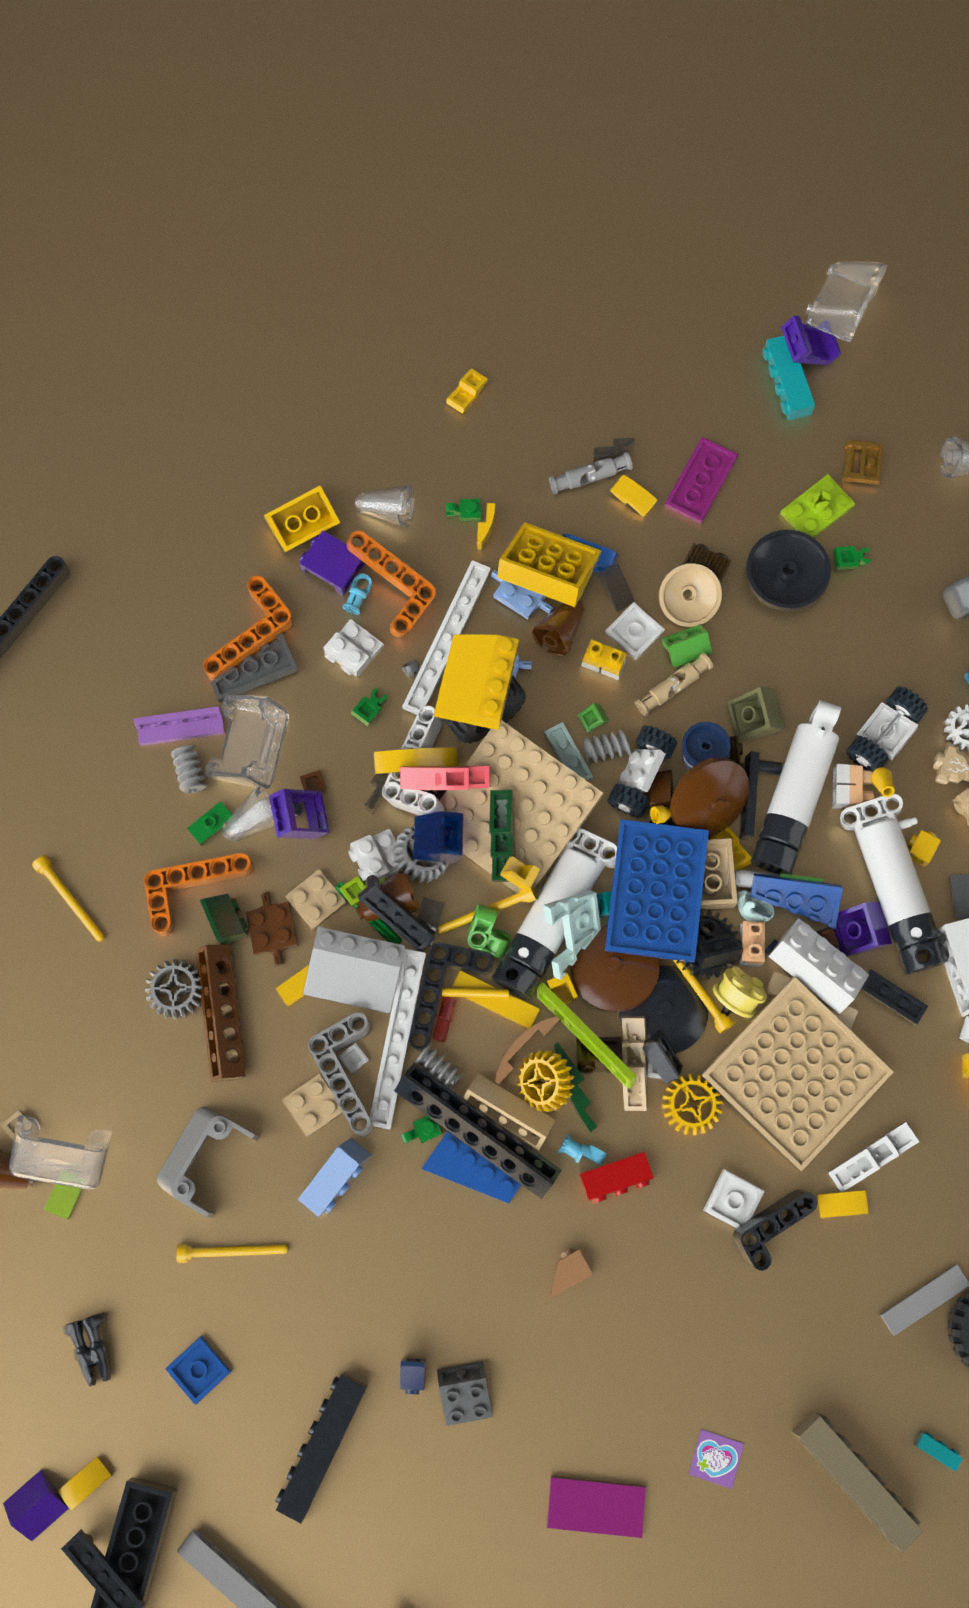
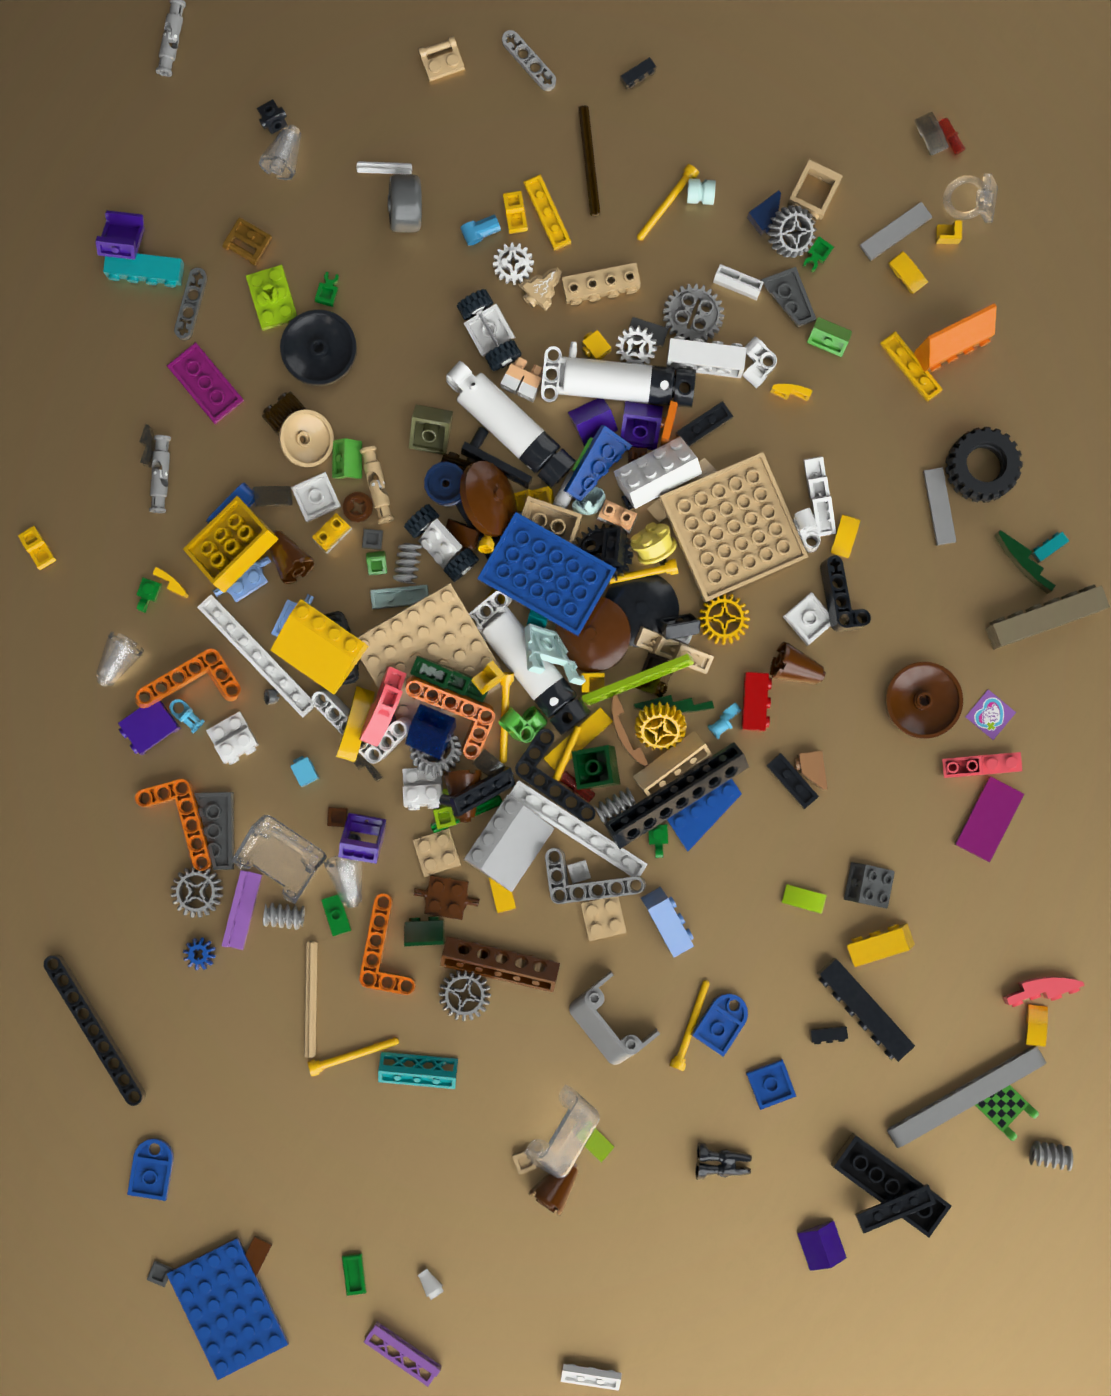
camera: 70 degrees left, 10 degrees up
yellow slope [57,1457,112,1511] -> none
yellow slope [263,485,340,552] -> none
green plate [351,688,387,726] -> none
dark blue slope [400,1358,426,1394] -> none
yellow slope [610,475,657,517] -> none
clear windscreen [805,261,888,343] -> none
yellow cone [871,767,895,797] -> none
none -> light grey gear [171,866,223,918]
none -> dark grey beam [174,268,208,340]
none -> blue gear [183,937,216,970]
none -> medium azure brick [290,756,319,787]
none -> tan axle [304,941,318,1058]
none -> reddish brown gear [343,492,373,523]
none -> dark grey tile [362,529,383,550]
none -> teal fence [378,1052,458,1089]
none -> orange beam [405,676,495,760]
none -> dark purple slope [568,398,618,447]
none -> dark green slope [572,745,620,790]
none -> white gear [616,325,657,364]
none -> orange plate [660,401,678,446]
none -> blue tile [691,993,748,1057]
none -> black plate [766,753,819,809]
none -> reddish brown cone [770,642,826,684]
none -> lime slope [782,884,827,914]
none -> white piece [793,508,821,553]
none -> black piece [809,1026,848,1044]
none -> yellow wedge [847,923,915,967]
none -> reddish brown dish [885,662,963,739]
none -> coral slope [942,752,1023,778]
none -> dark green slope [995,530,1056,594]

